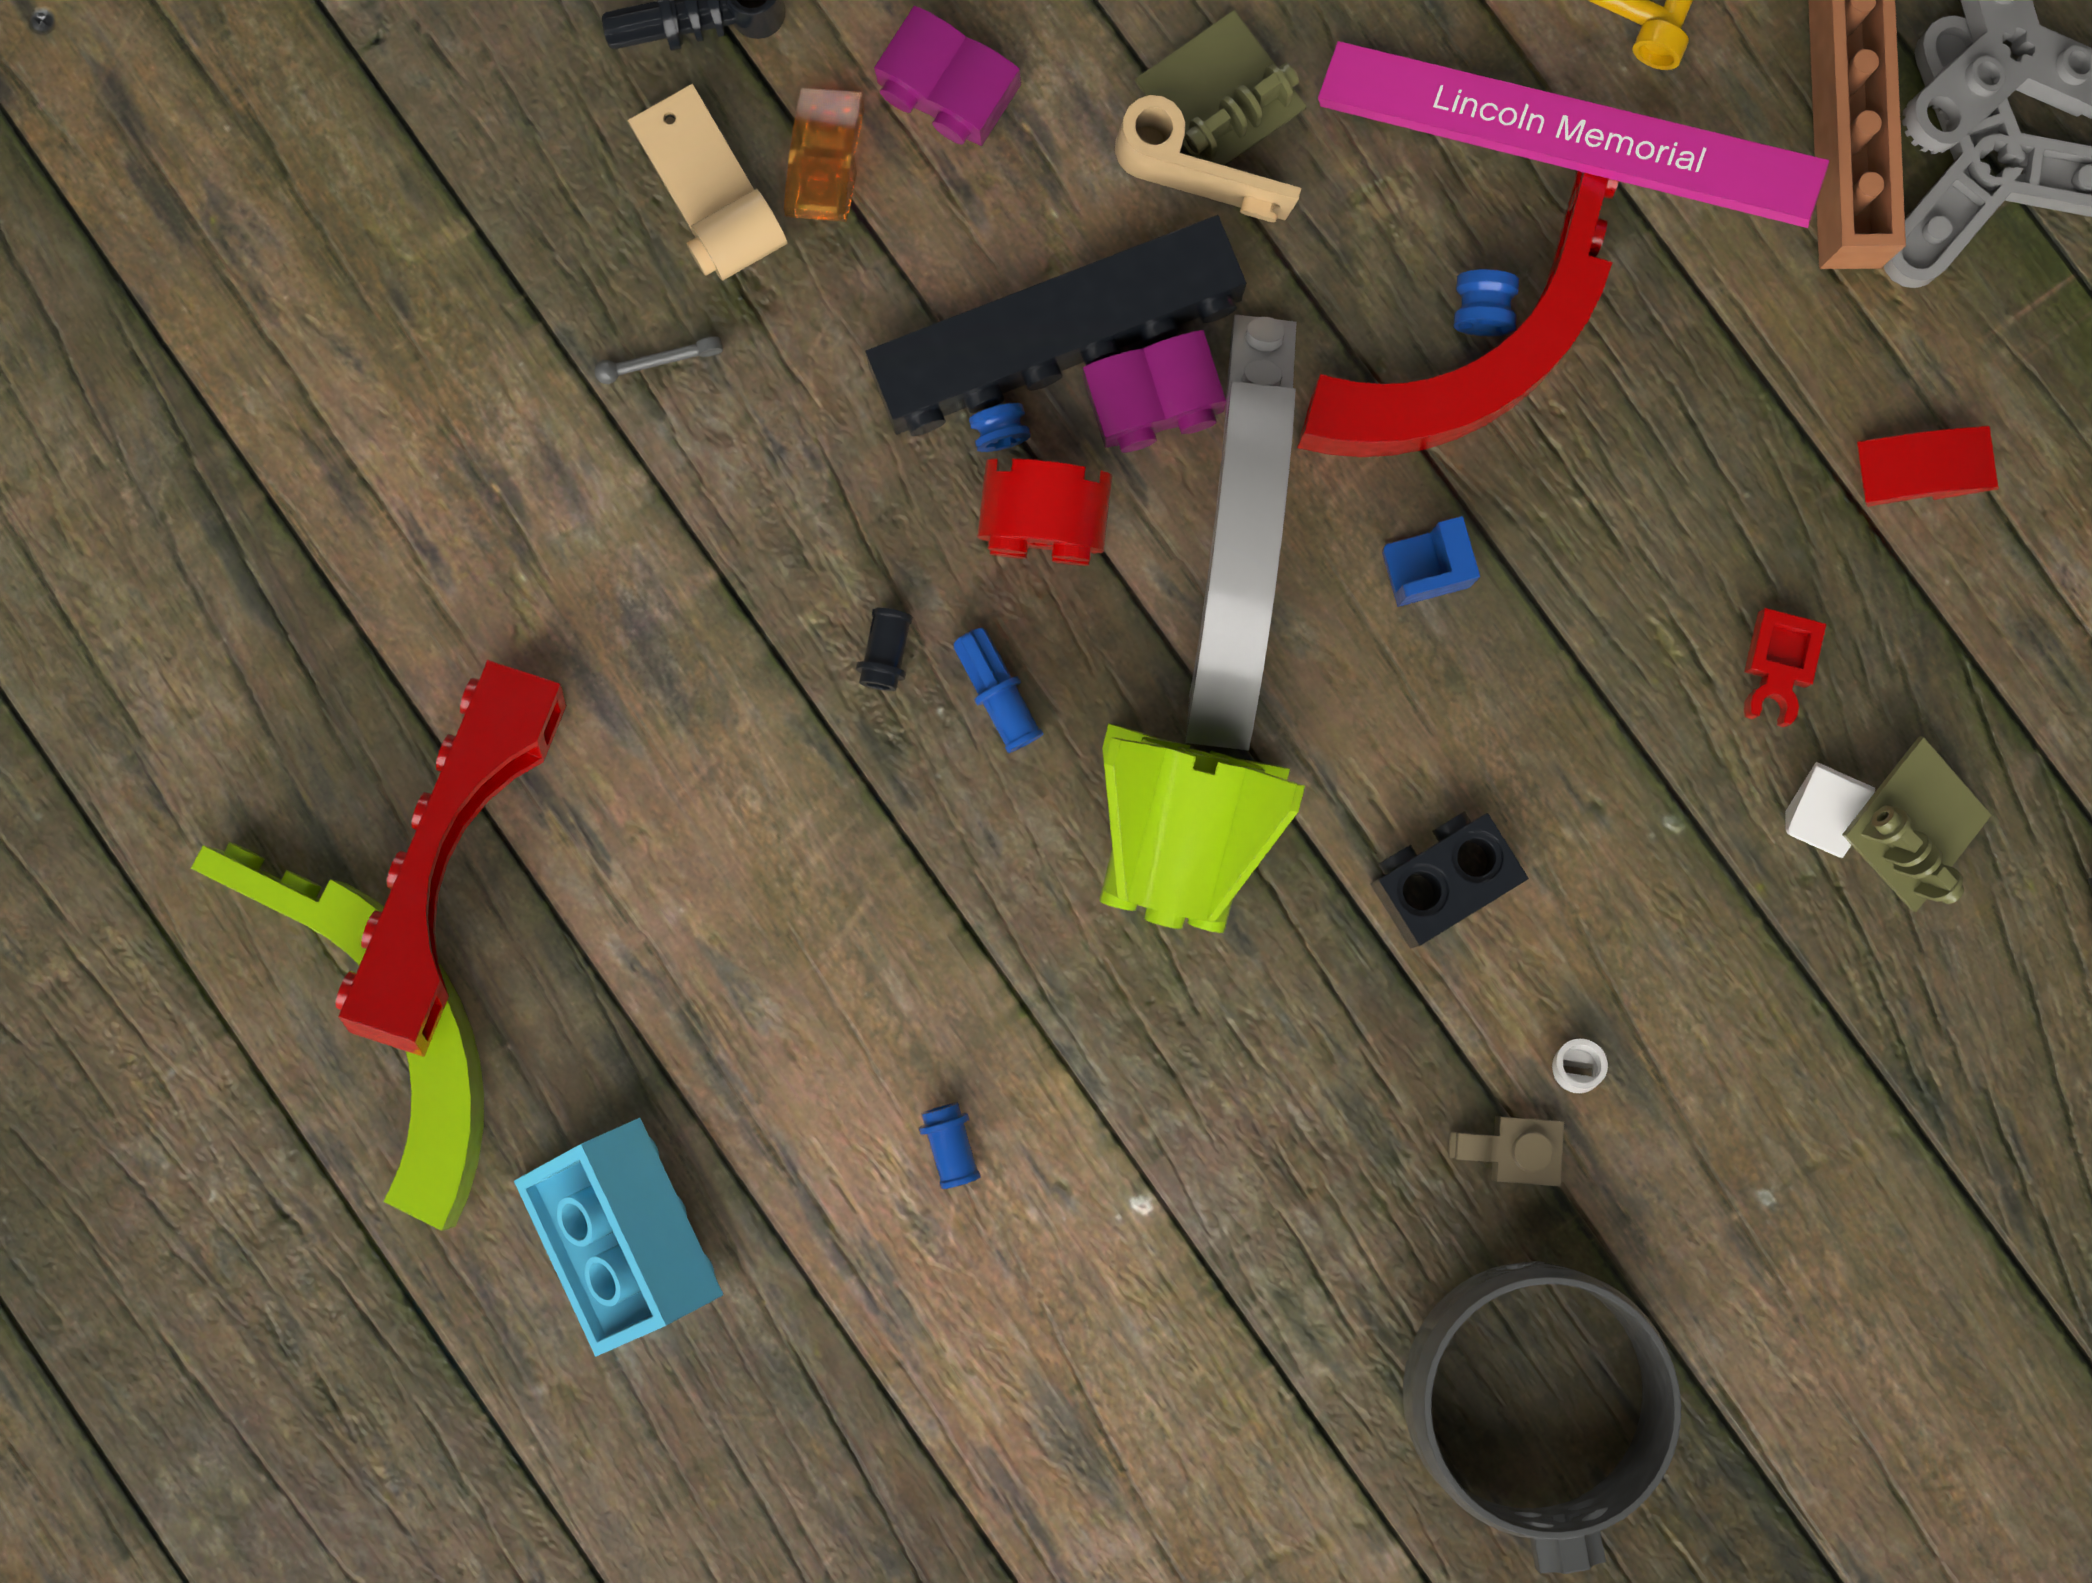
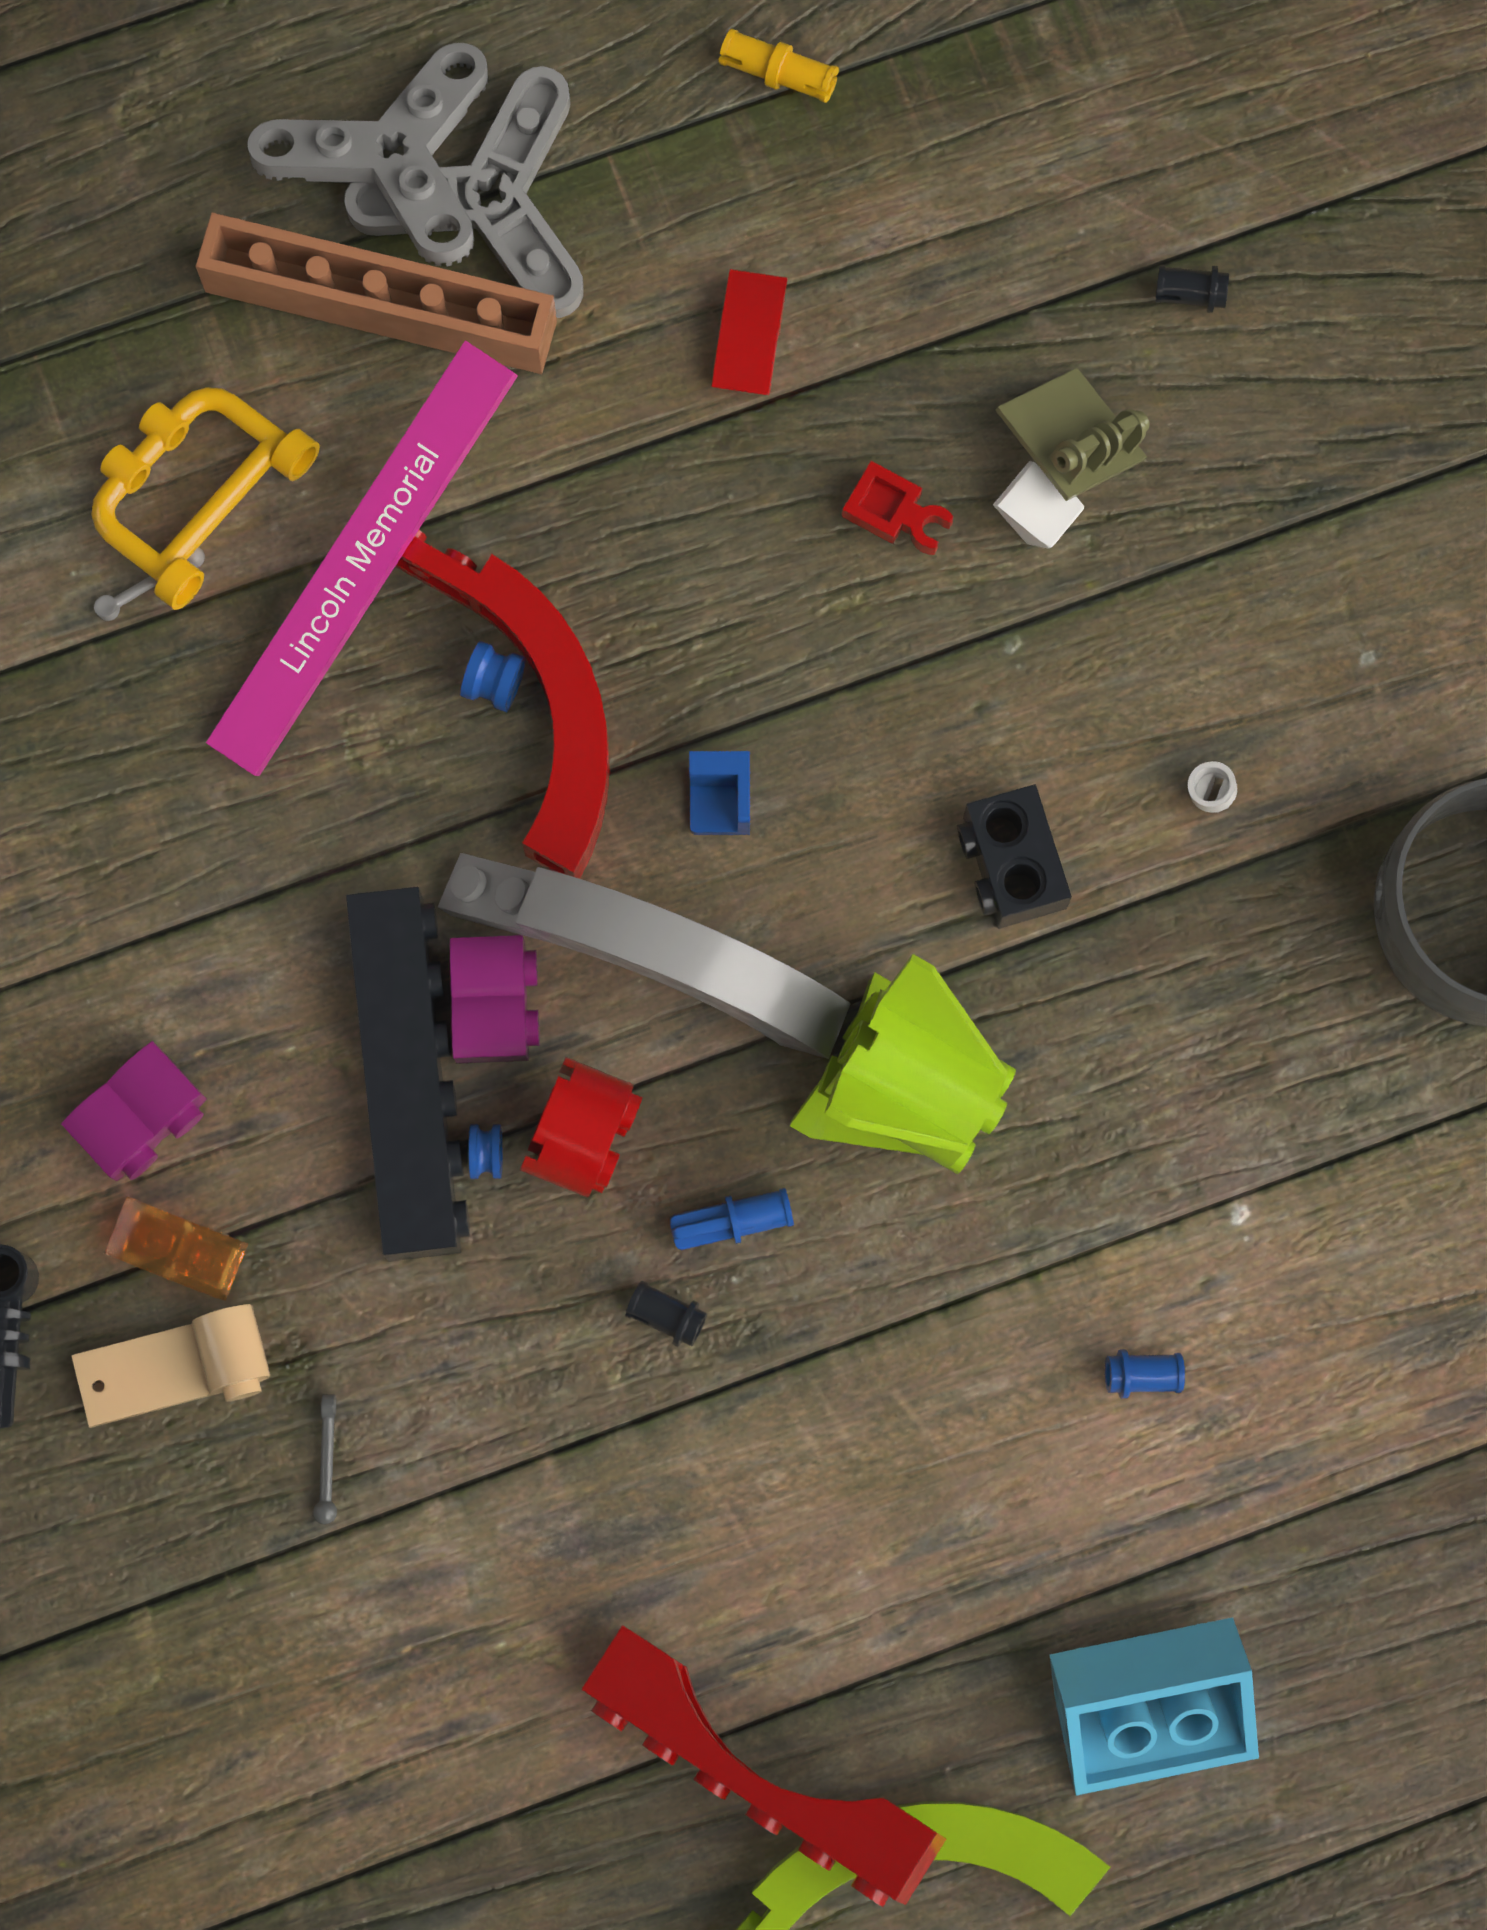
camera: 70 degrees left, 5 degrees down
tan door [1115,95,1301,222] -> none
olive hinge [1135,10,1307,166] -> none
dark tan plate [1448,1116,1564,1186] -> none

